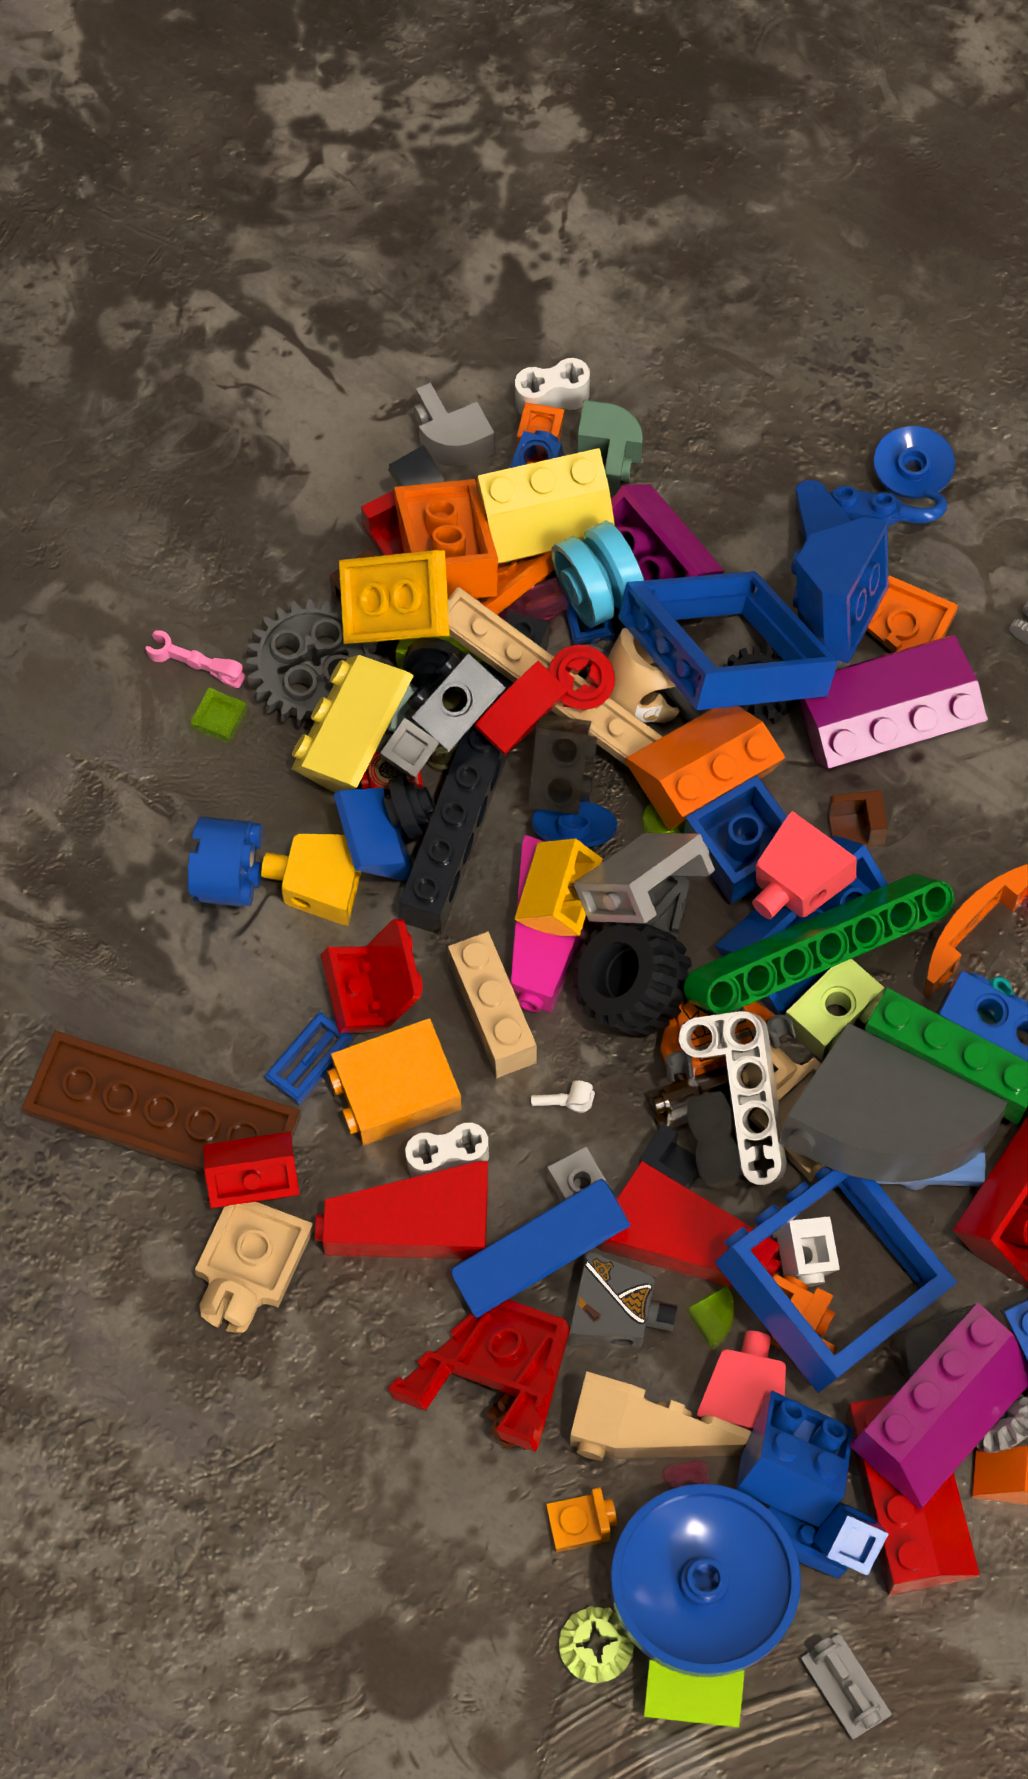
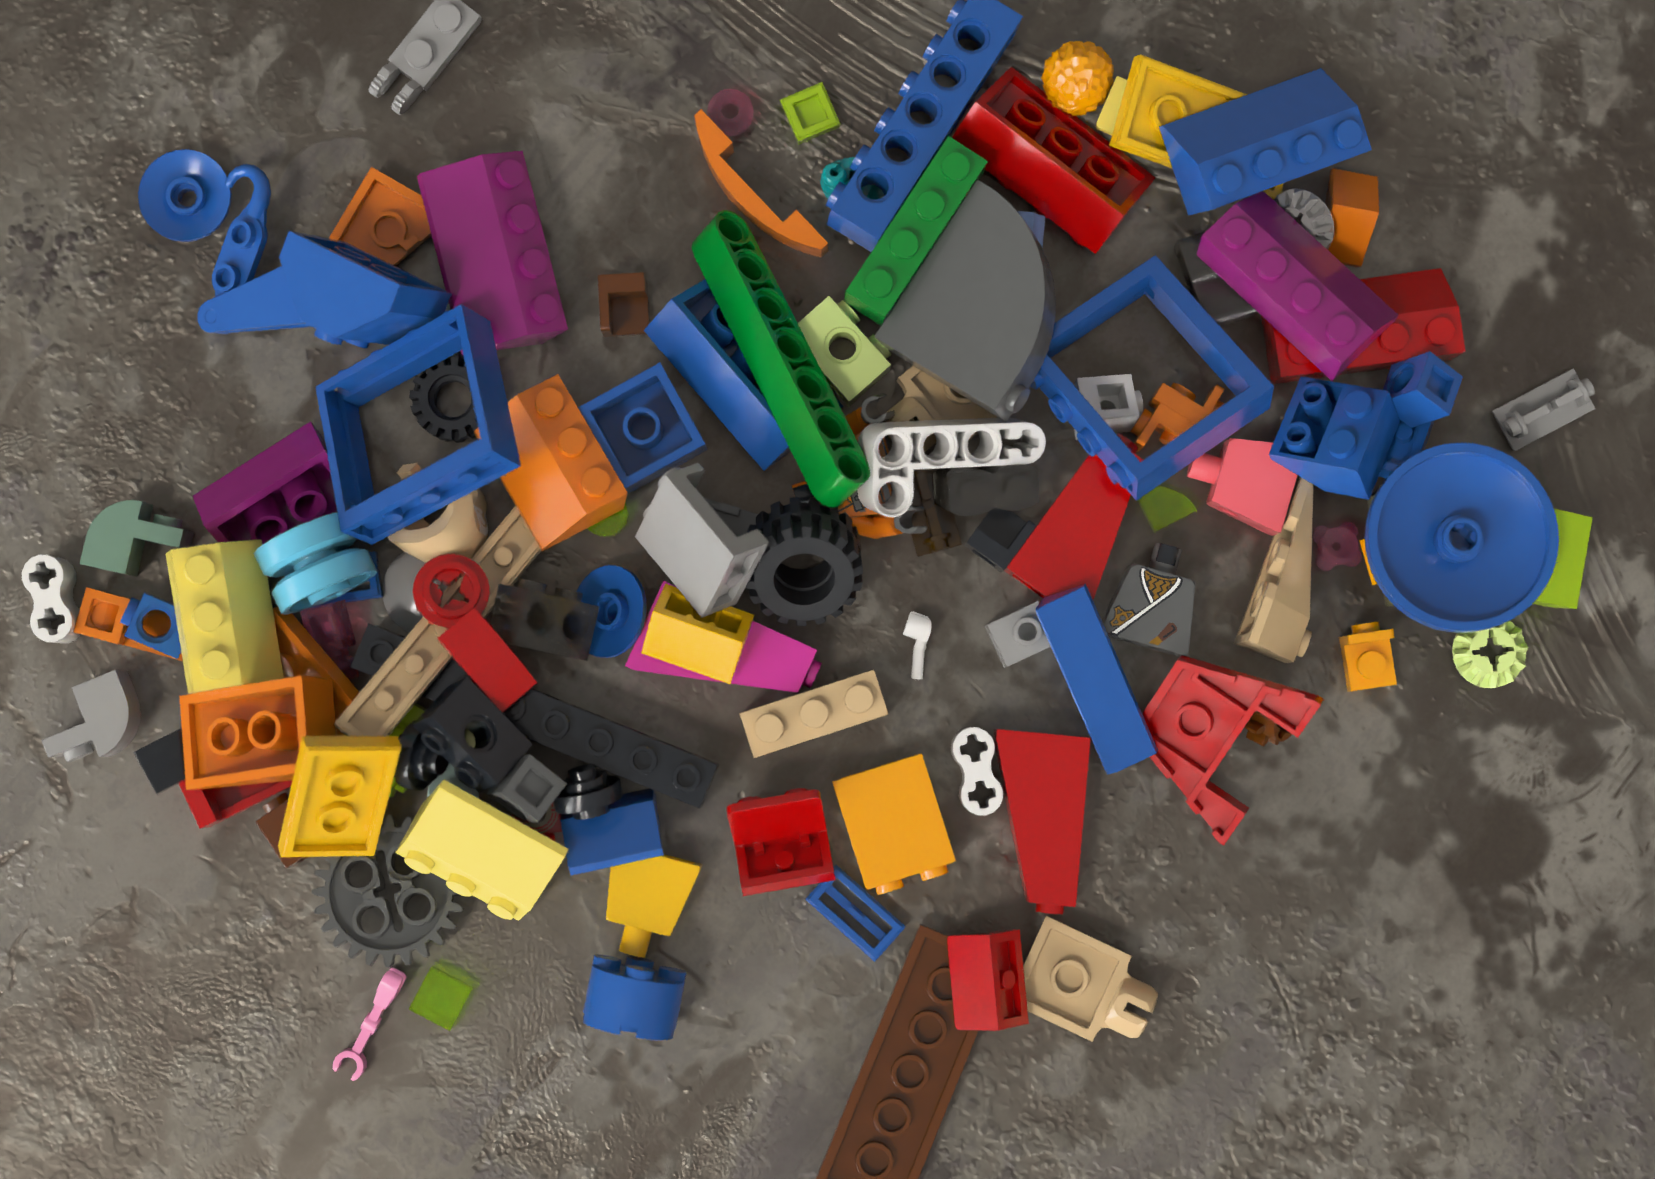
camera: 90 degrees left, 20 degrees up
coral torso [752,811,857,919] -> none

